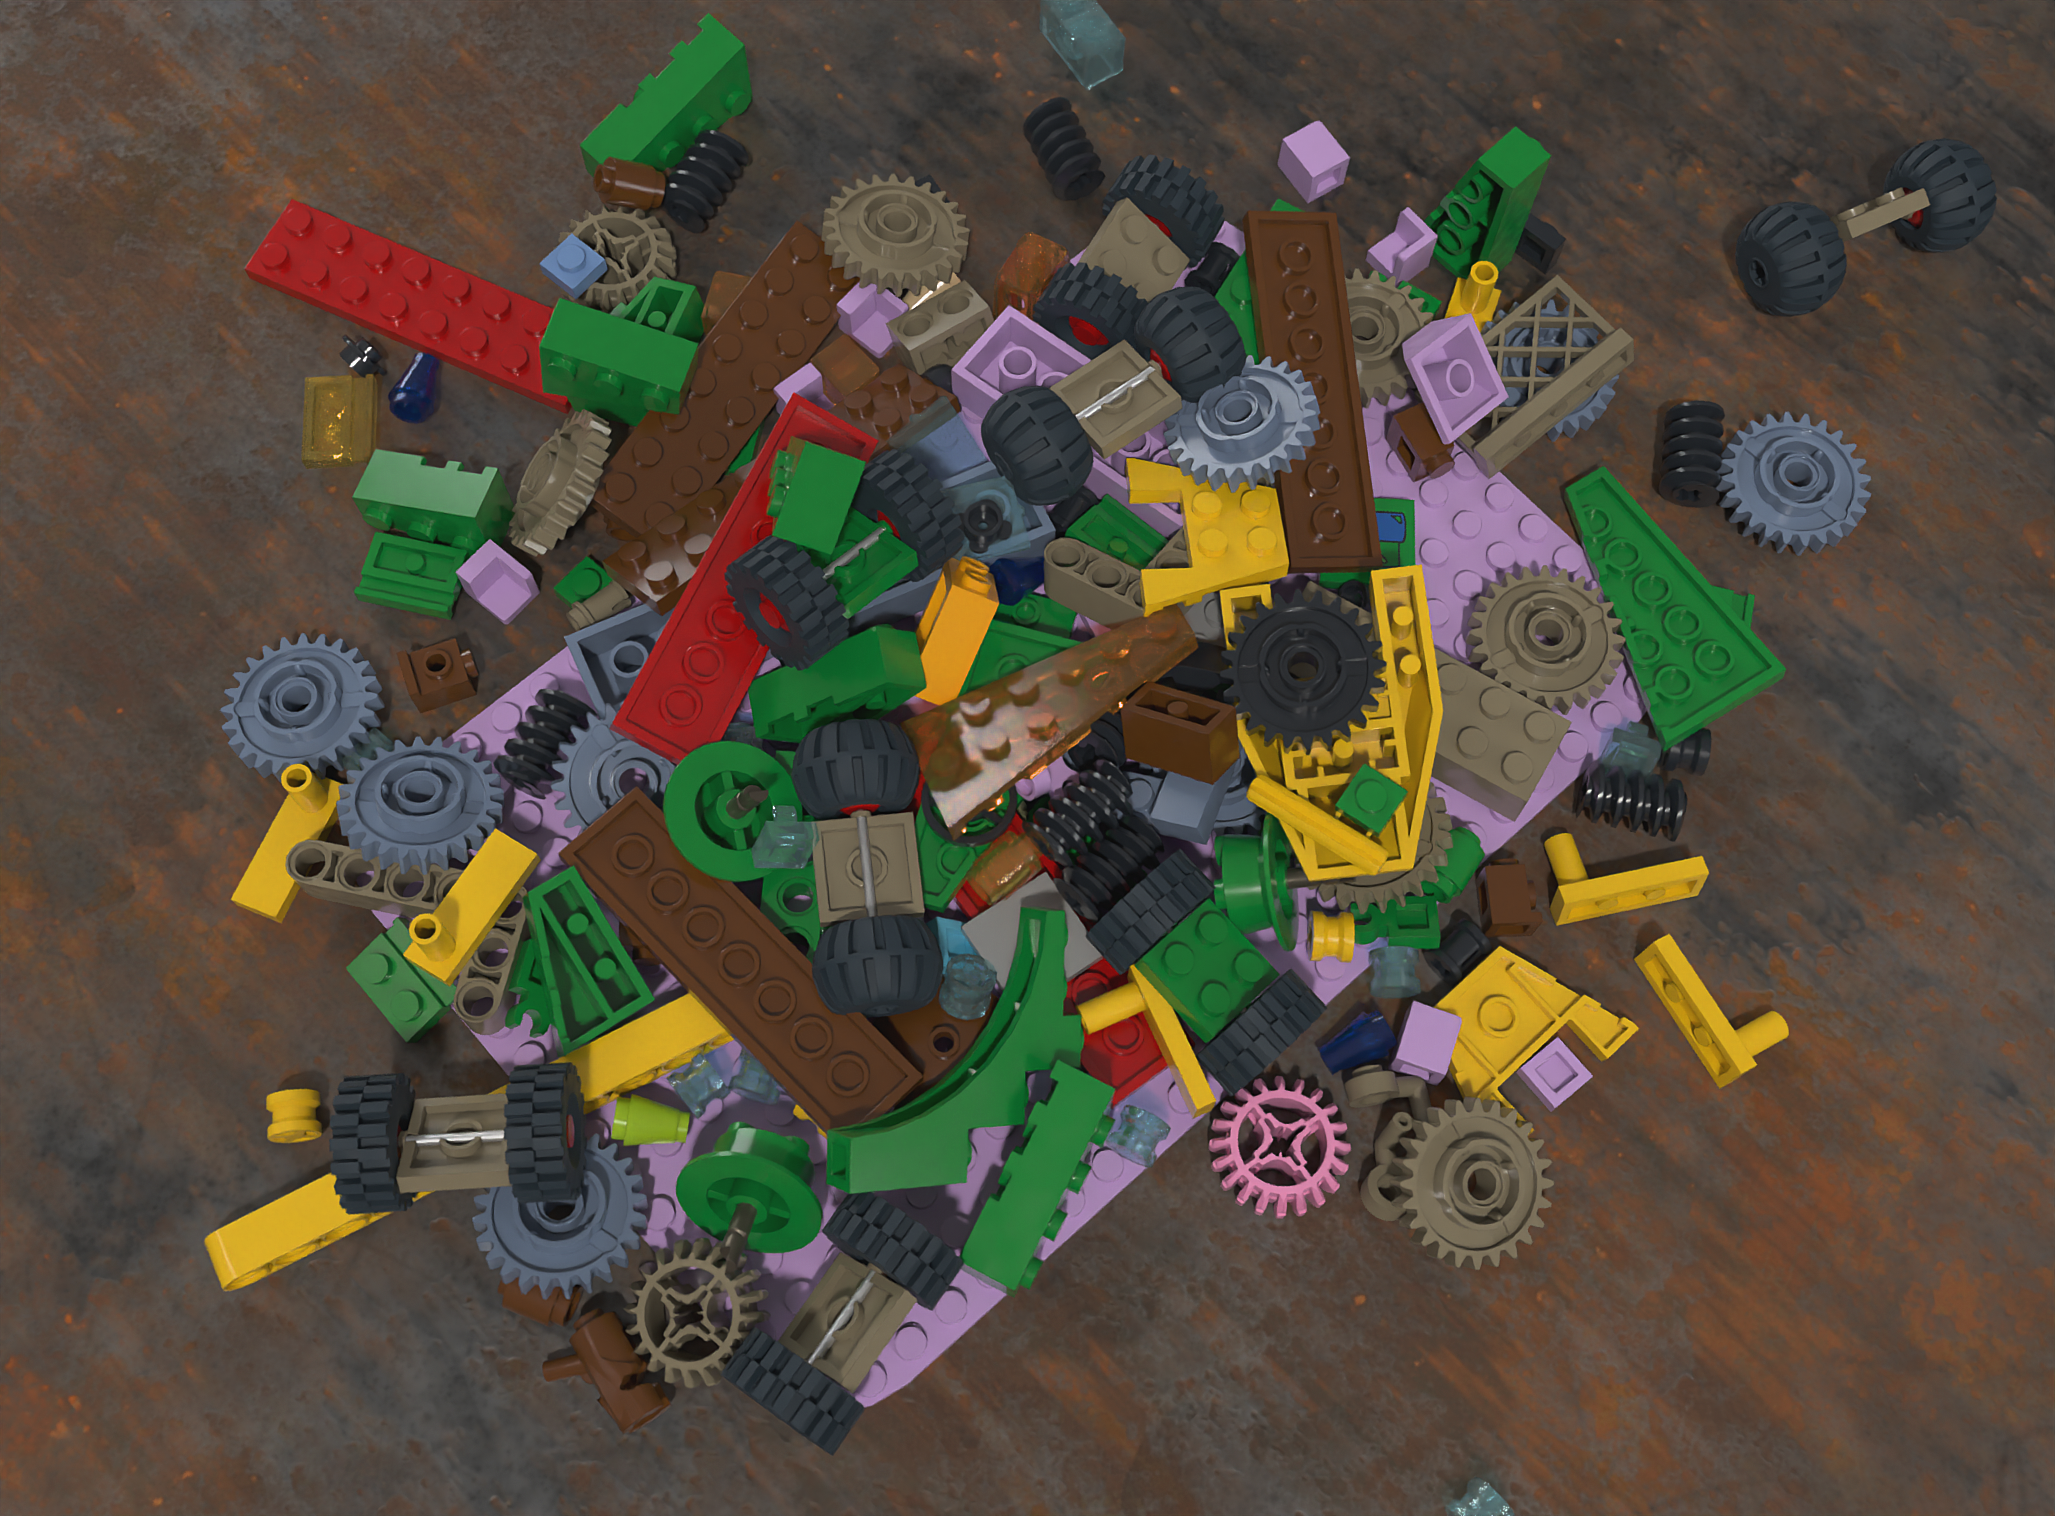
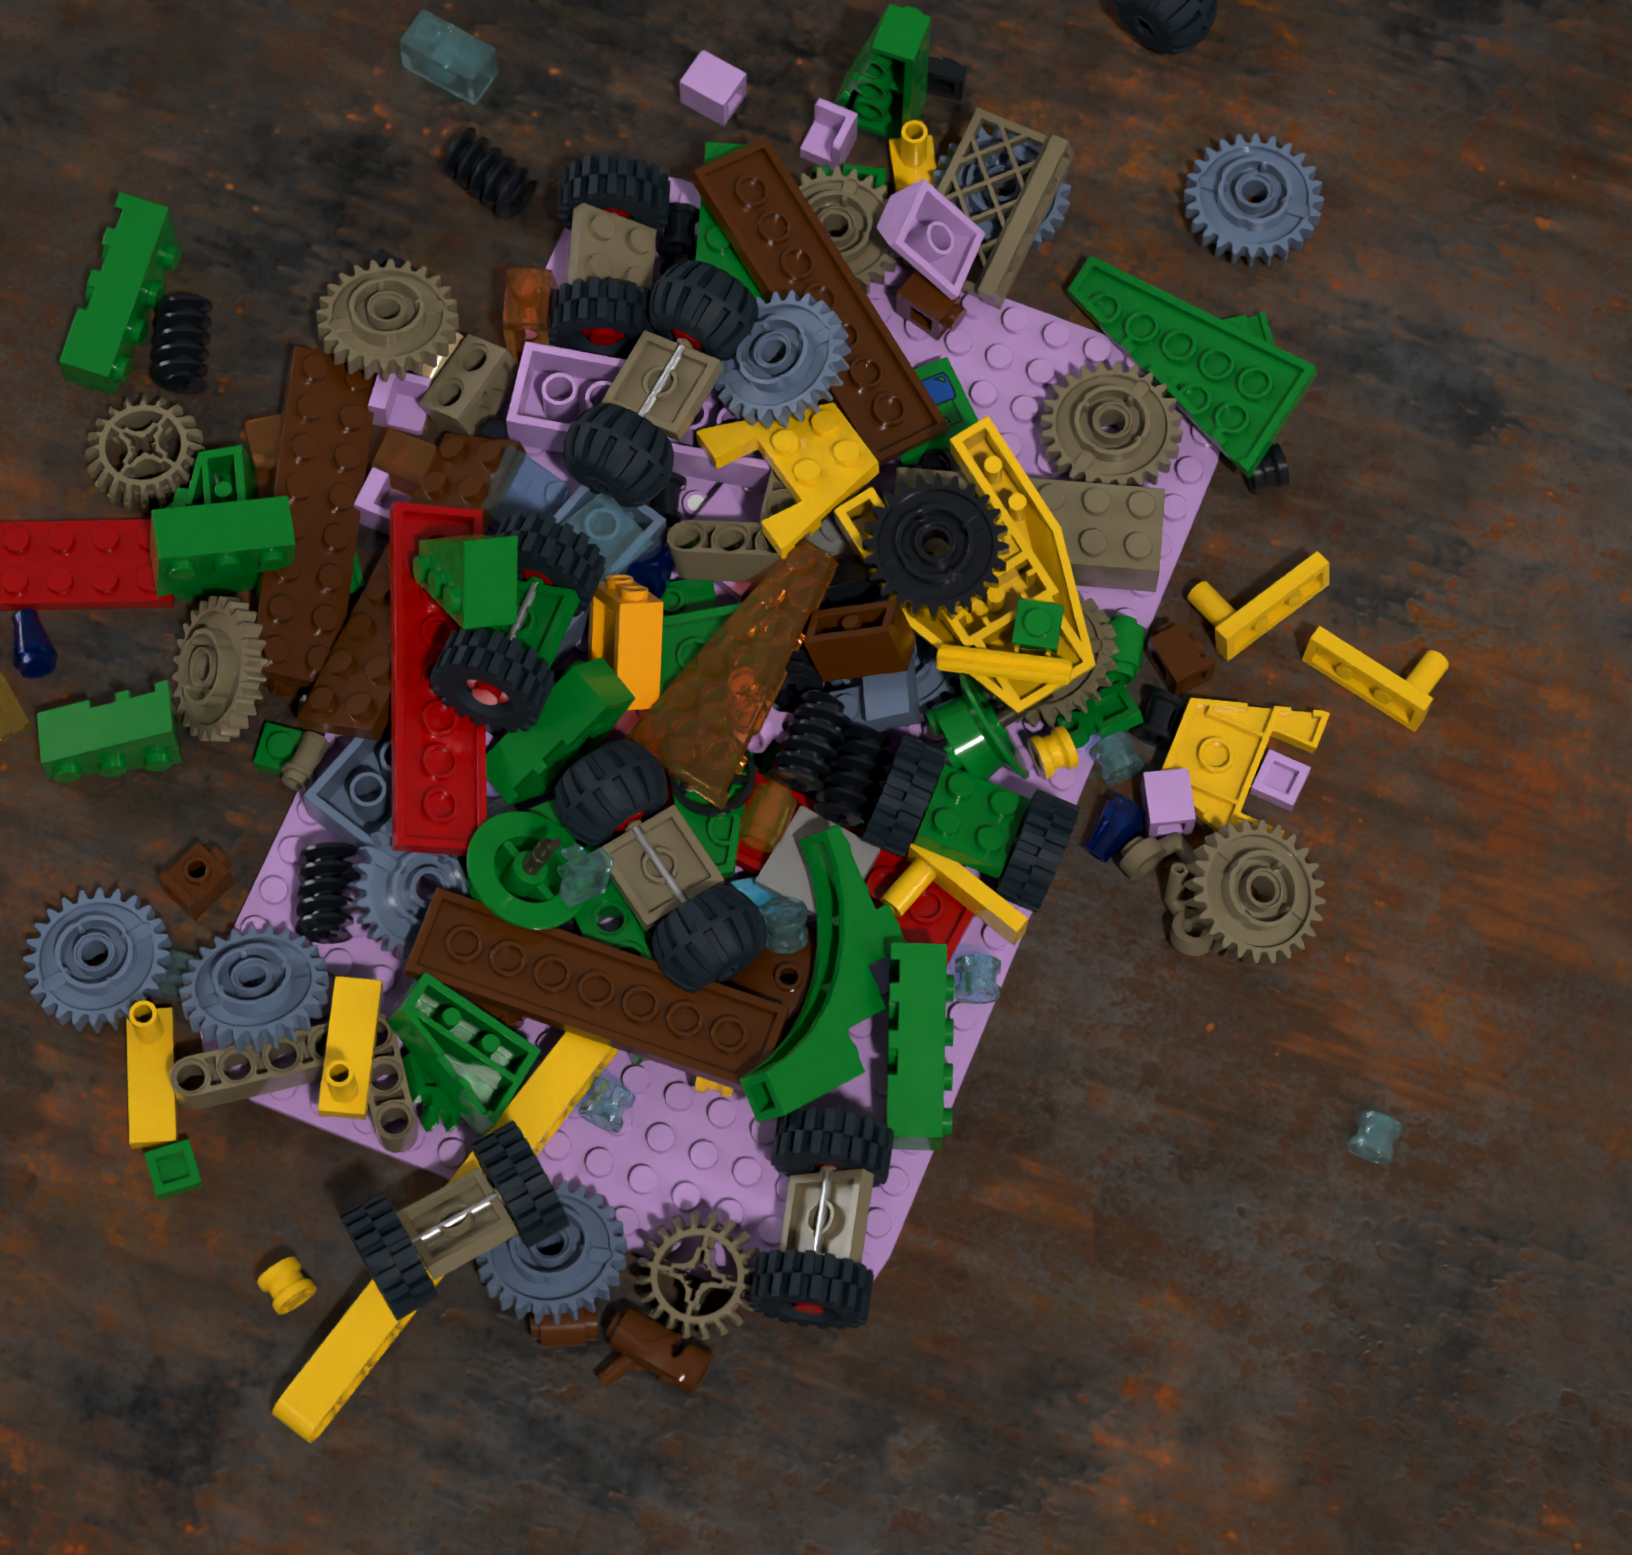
camera: 25 degrees left, 0 degrees up
green plate [346,917,459,1043] -> none
green plate [354,531,470,620] -> none
lavender panel [456,539,540,624] -> none
medium blue plate [539,234,608,299] -> none
reddish brown brick [593,157,665,211] -> none
lime cone [611,1094,690,1146] -> none
green piece [676,1122,823,1272] -> none
clear light blue wheel [728,1048,781,1105] -> none
black plate [958,499,1012,554] -> none
green plate [1064,494,1169,571] -> none
bright pink gear [1208,1076,1351,1219] -> none
black piece [1576,760,1687,842] -> none
clear light blue tile [1599,720,1662,784] -> none
black piece [1658,401,1725,508] -> none
none -> green plate [144,1139,203,1201]

